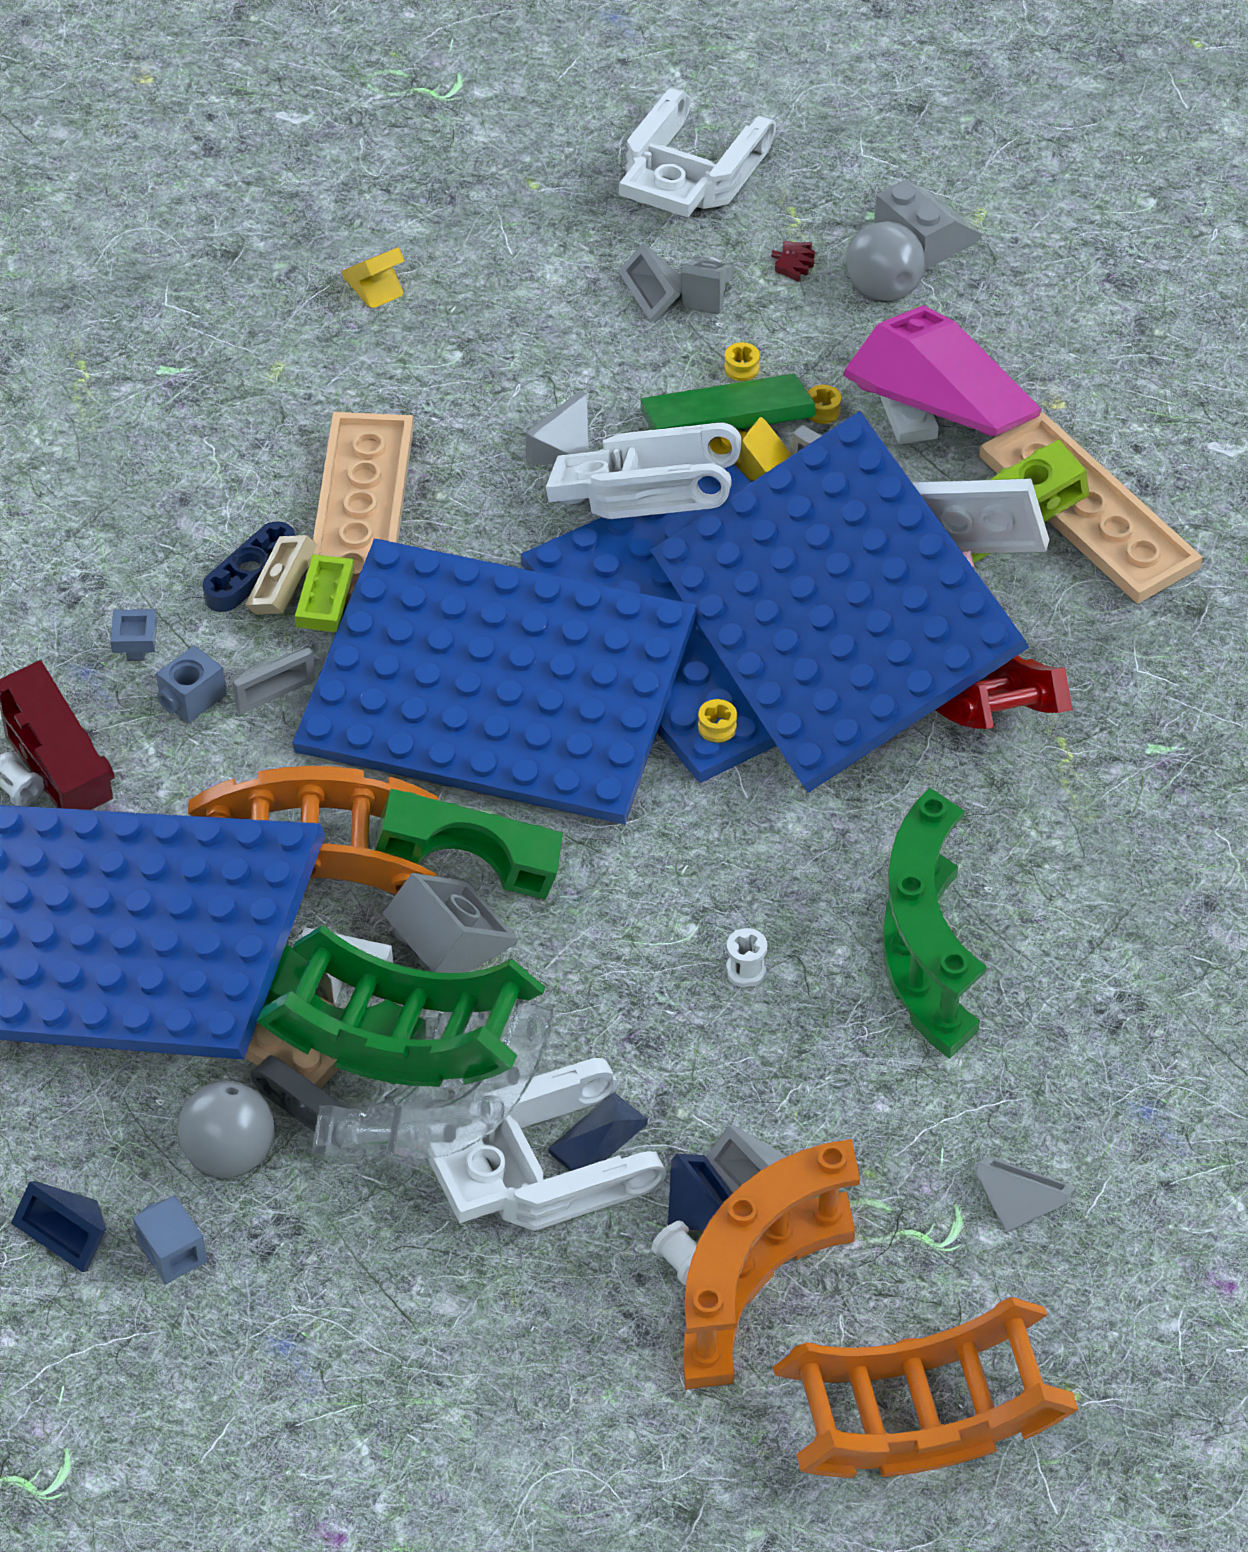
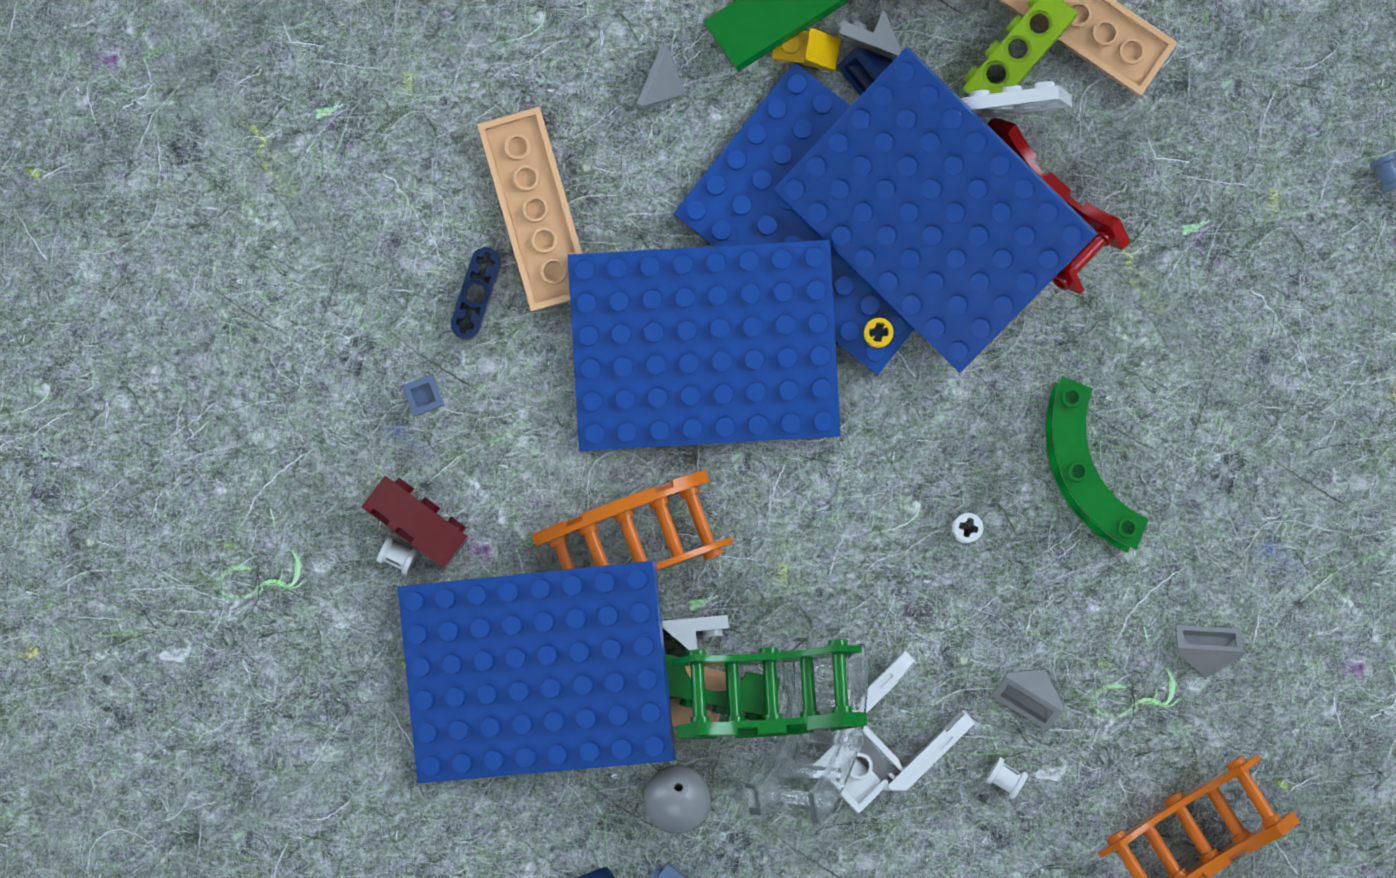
camera: 20 degrees left, 35 degrees up
sand blue brick [156,645,227,723] -> none
light grey slope [233,647,315,715] -> none
tan plate [245,535,317,615] -> none
dark grey beam [251,1055,366,1153] -> none
lime tile [295,554,355,632] -> none
green arch [374,788,563,900] -> none
light grey slope [382,873,518,973] -> none
white plate [546,423,742,519] -> none
dark blue slope [548,1092,648,1171] -> none
dark blue slope [668,1154,733,1230] -> none
orange fence [683,1139,860,1389] -> none

